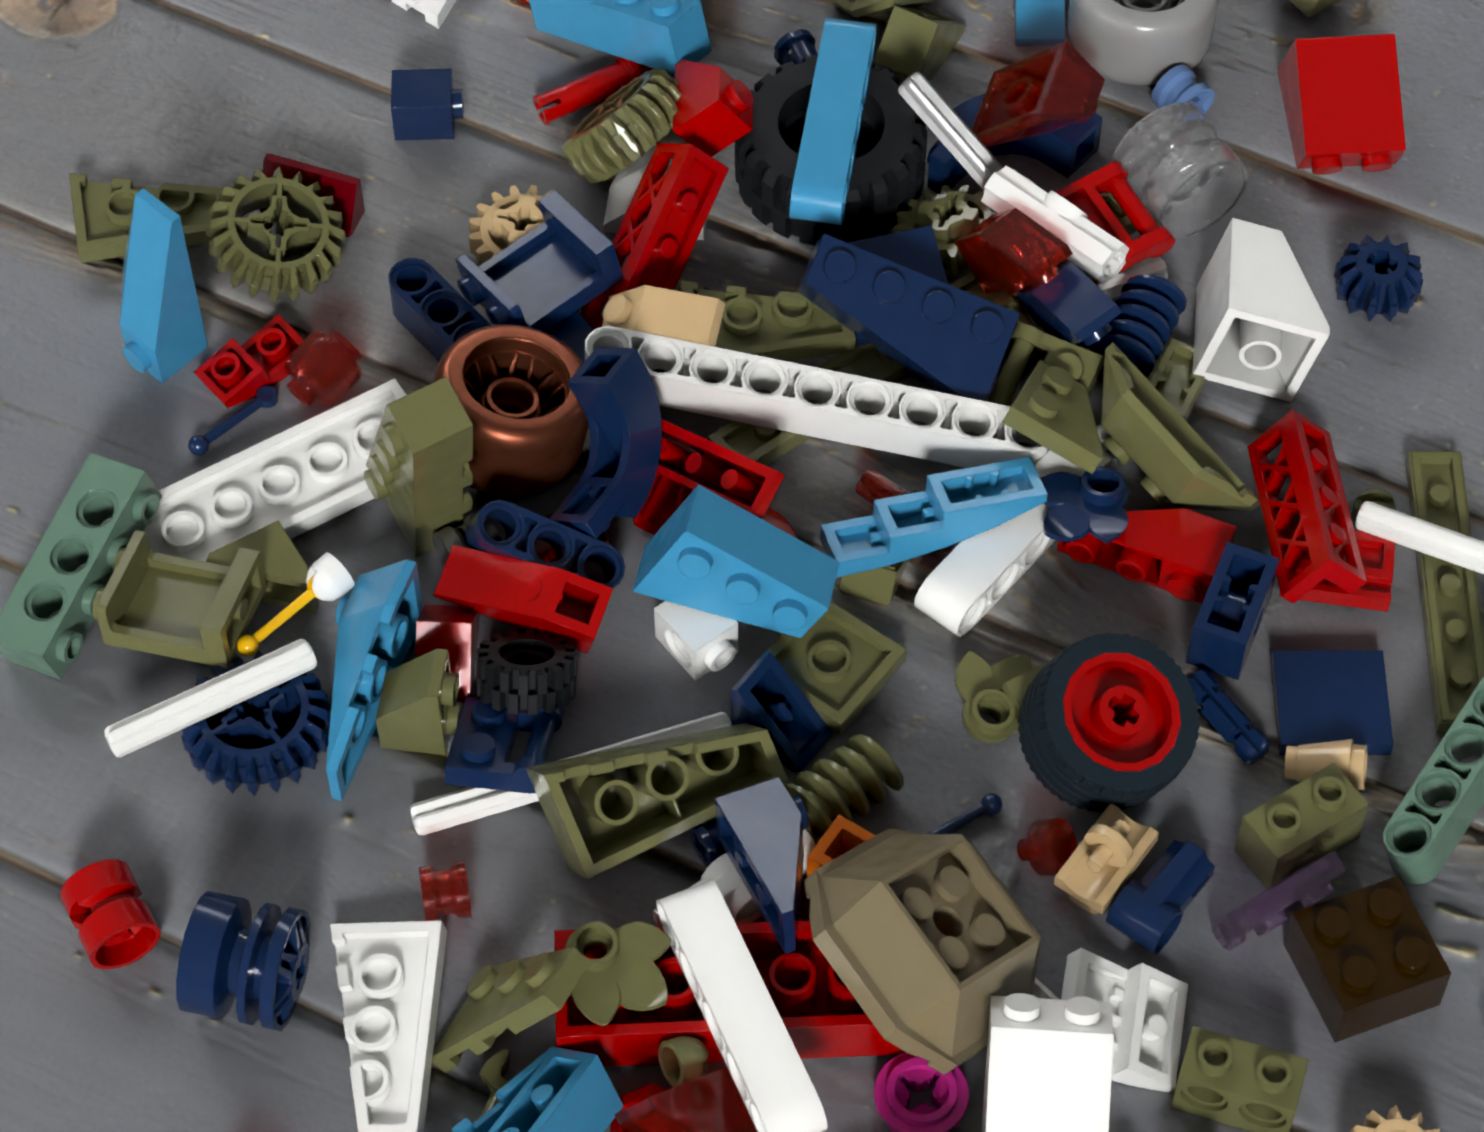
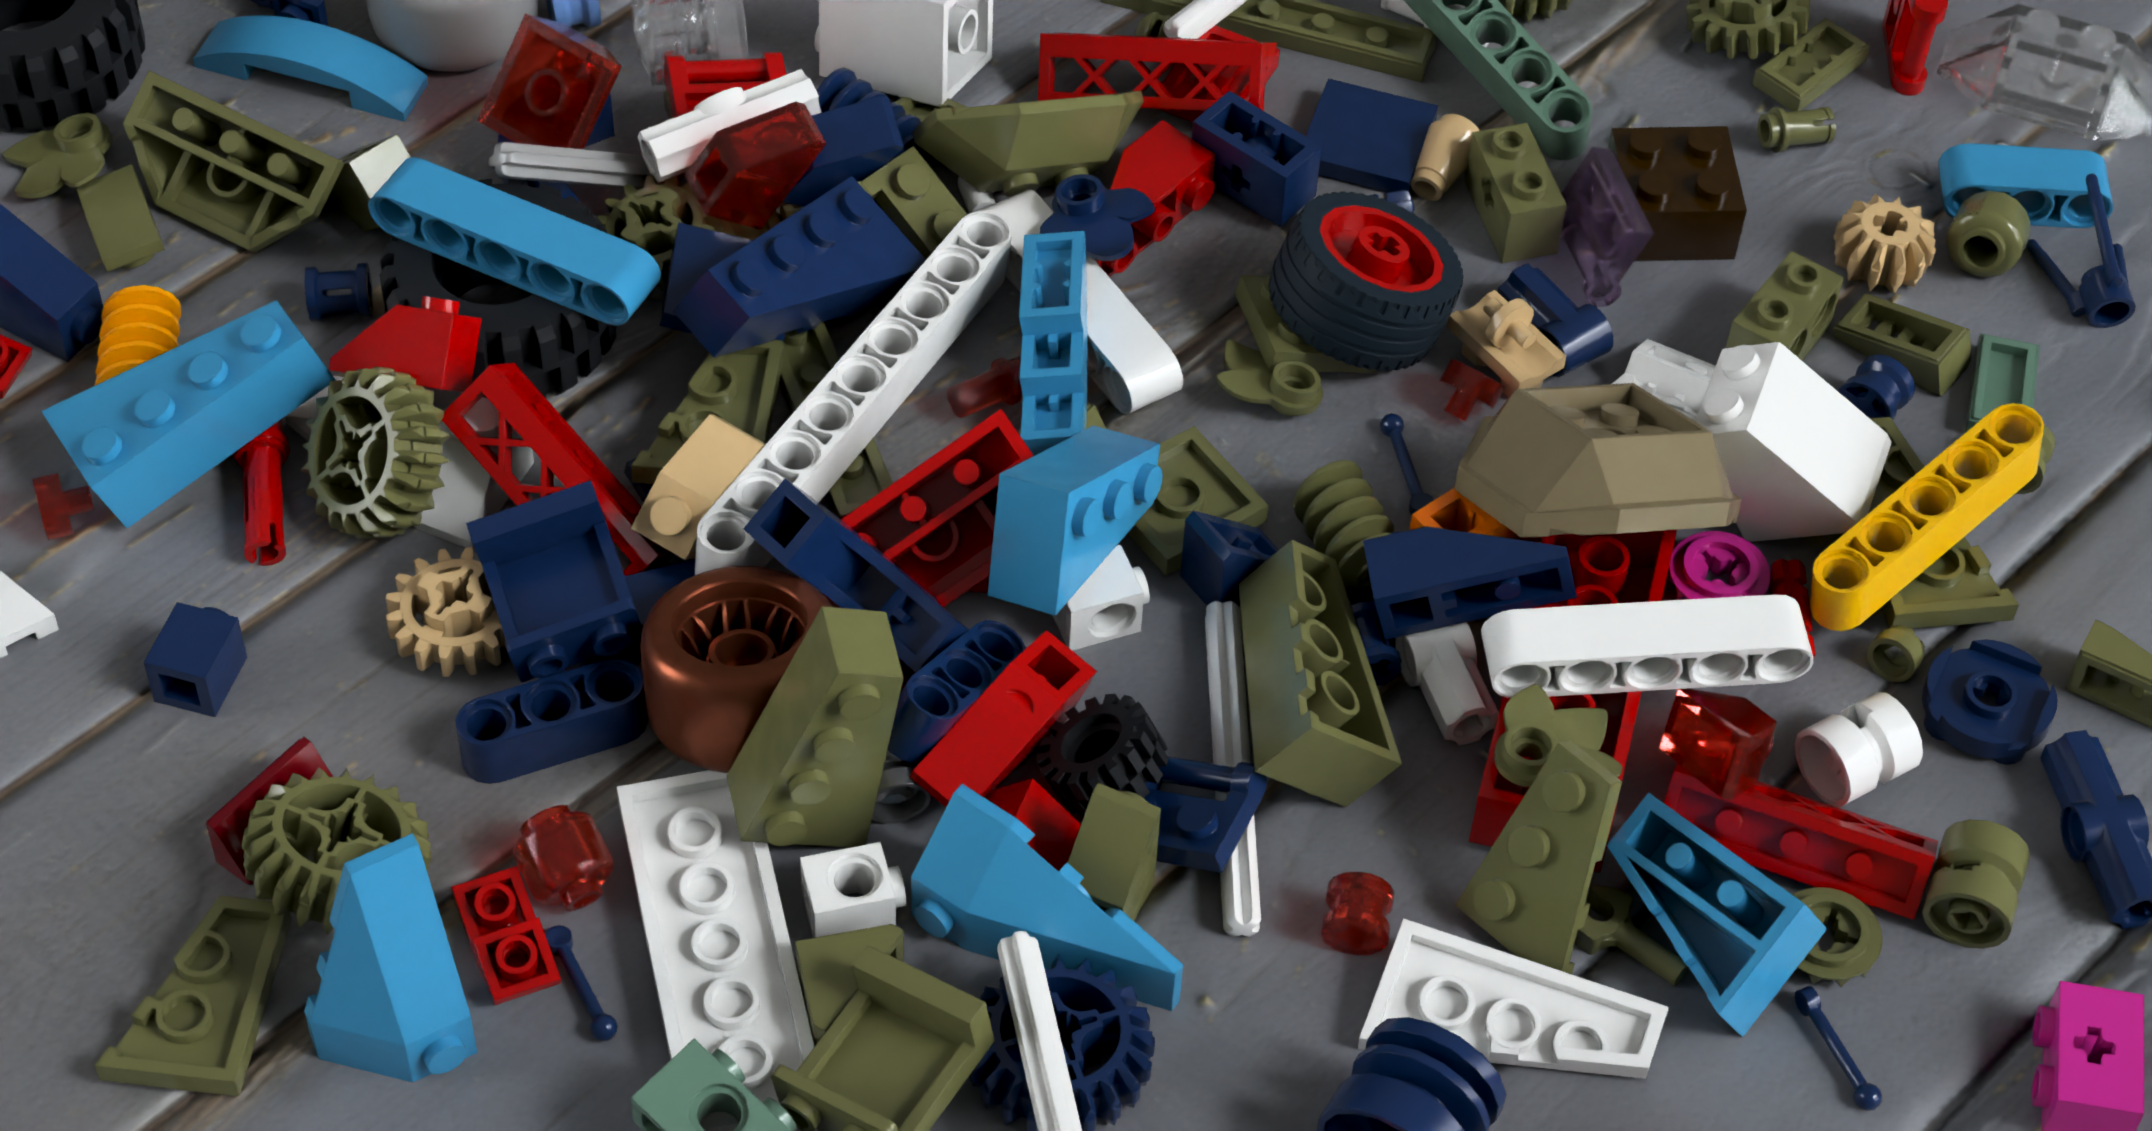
camera: 75 degrees left, 5 degrees down
hinge [237,552,355,657] -> none
olive hinge [658,1035,709,1088] -> none
olive wing [1002,360,1104,474] -> none
none -> white brick [800,842,906,938]

